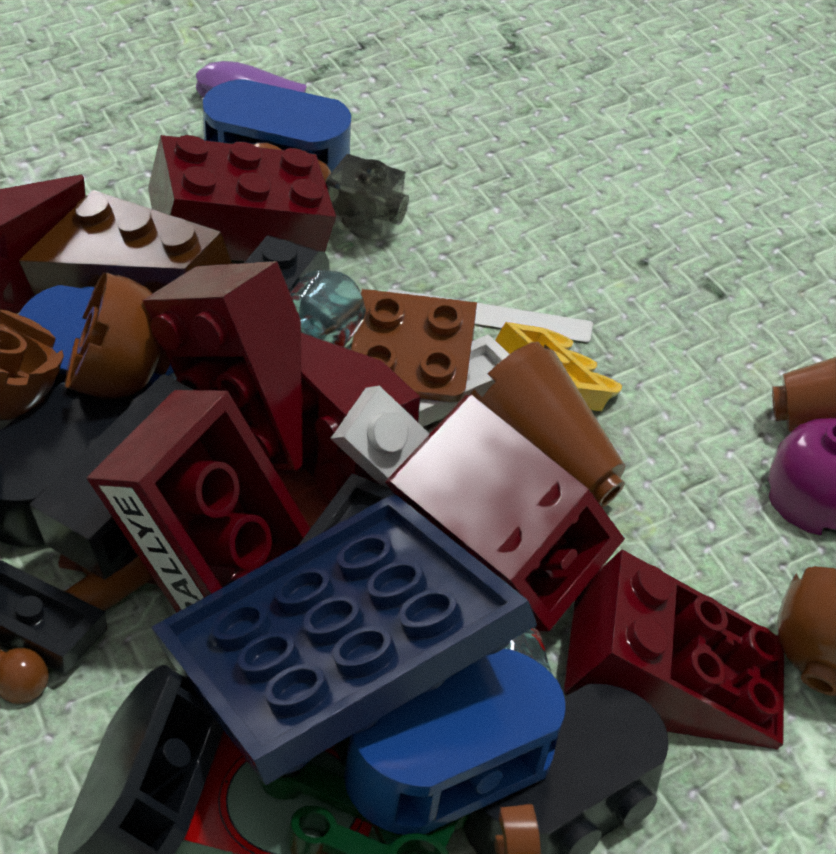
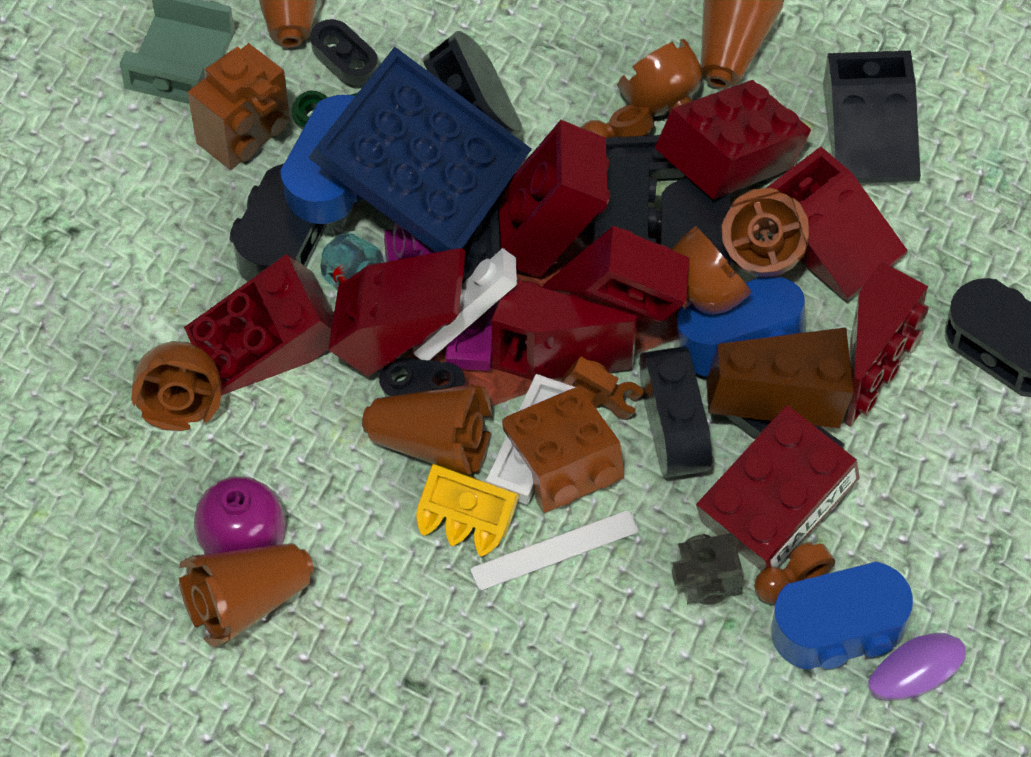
camera: 150 degrees right, 15 degrees up
clear light blue head [290,269,366,347] -> none

